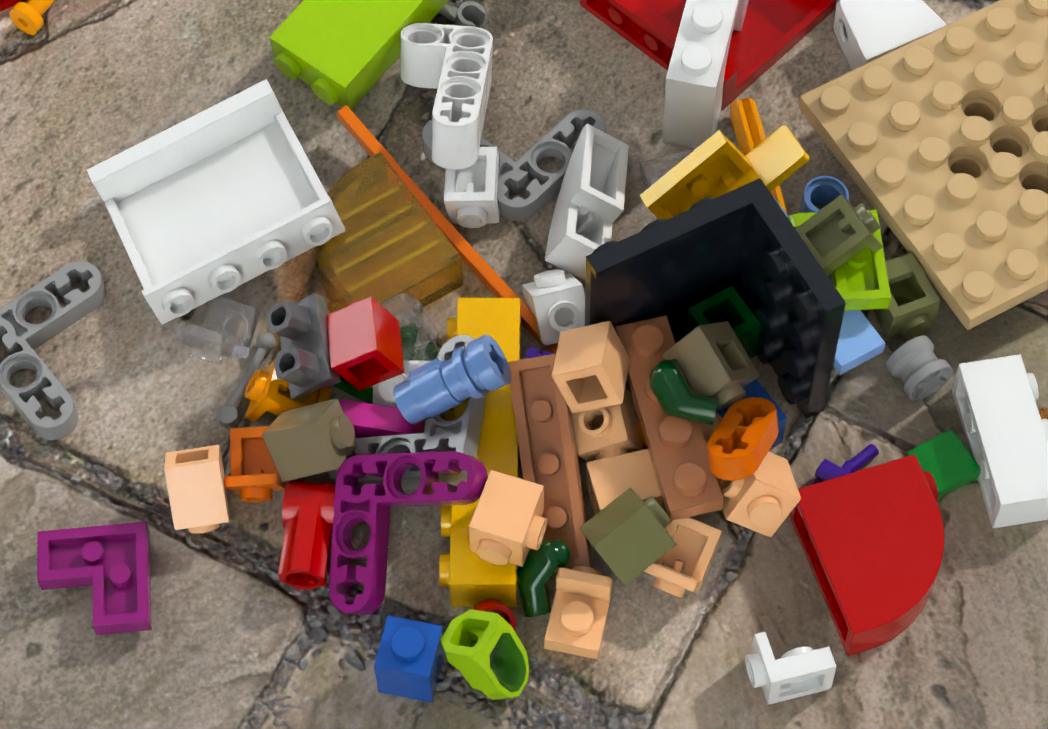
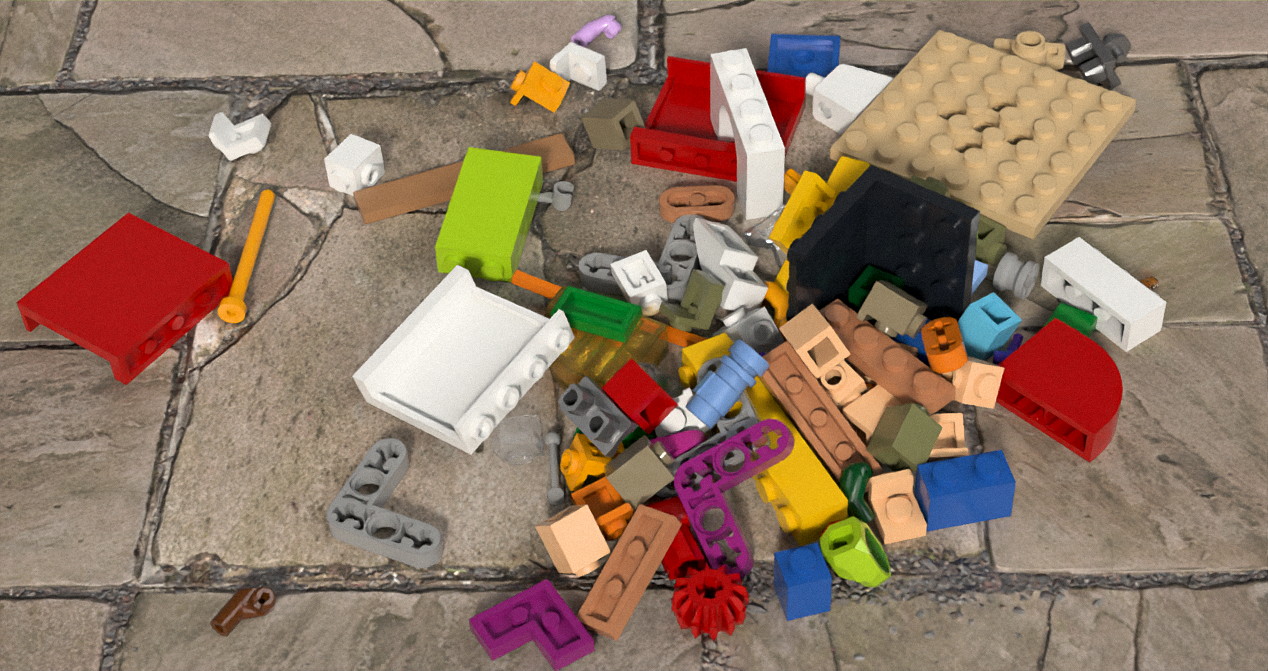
camera: 25 degrees left, 15 degrees down
white beam [400,23,493,170] -> none
light nougat brick [469,470,547,567] -> none
dark green arm [650,360,719,425] -> none
white bracket [745,632,836,705] -> none
none -> green tile [551,286,642,343]
none -> nougat plate [576,504,682,641]
none -> nougat plate [659,185,735,223]
none -> olive bracket [659,269,725,332]
none -> red gear [671,562,749,641]
none -> blue brick [915,450,1016,532]
none -> medium azure brick [958,292,1022,361]

